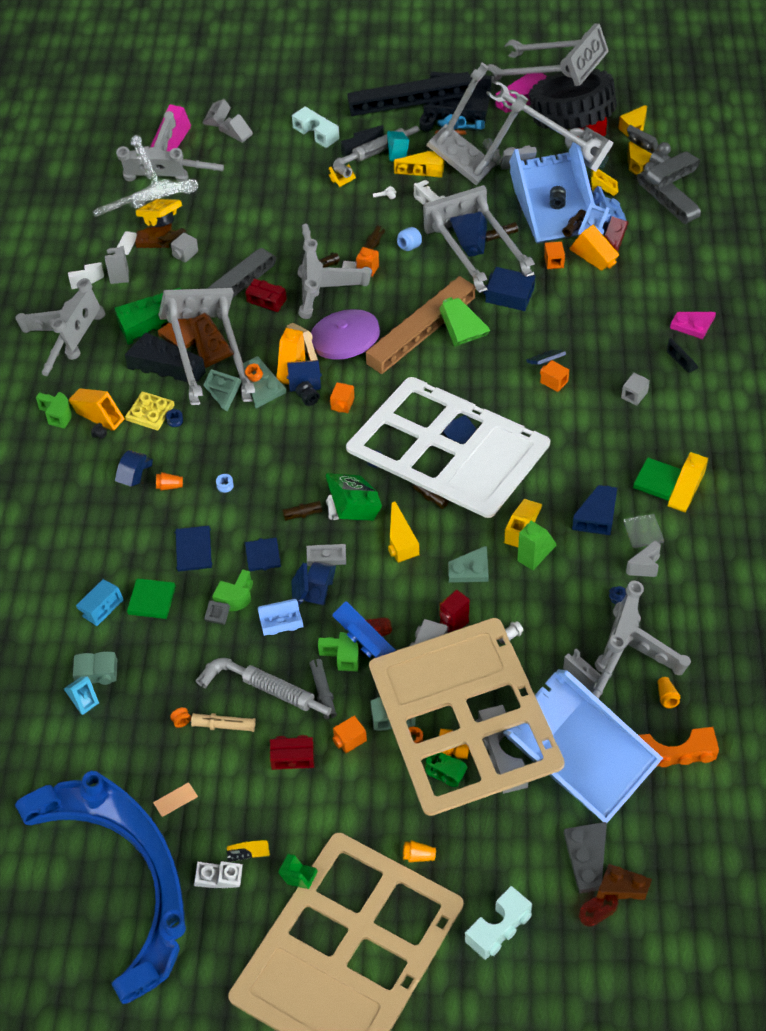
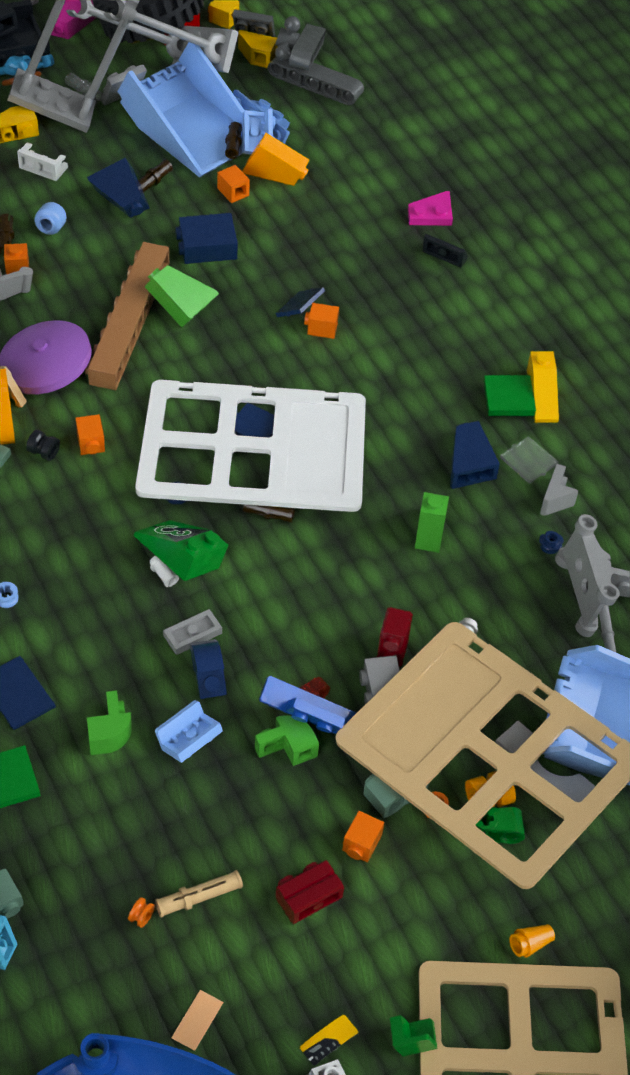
camera: 35 degrees left, 0 degrees up
light grey piece [196,658,332,716] -> none
dark grey plate [204,601,230,625] -> none
dark blue piece [245,538,281,571] -> none
dark brown pin [282,501,322,521] -> none
dark blue piece [287,360,322,392] -> none
dark blue piece [291,563,309,607] -> none
dark grey pin [309,659,337,719] -> none
yellow slope [388,502,419,563] -> none
light grey piece [423,185,534,292] -> none
sand green wing [448,546,488,582] -> none
yellow slope [505,499,542,547] -> none
pearl dark grey wheel [549,186,566,209] -> none
light grey hinge [563,649,602,693] -> none
yellow slope [591,169,618,196] -> none
plate [604,216,629,252] -> none
light grey brick [621,373,650,406] -> none

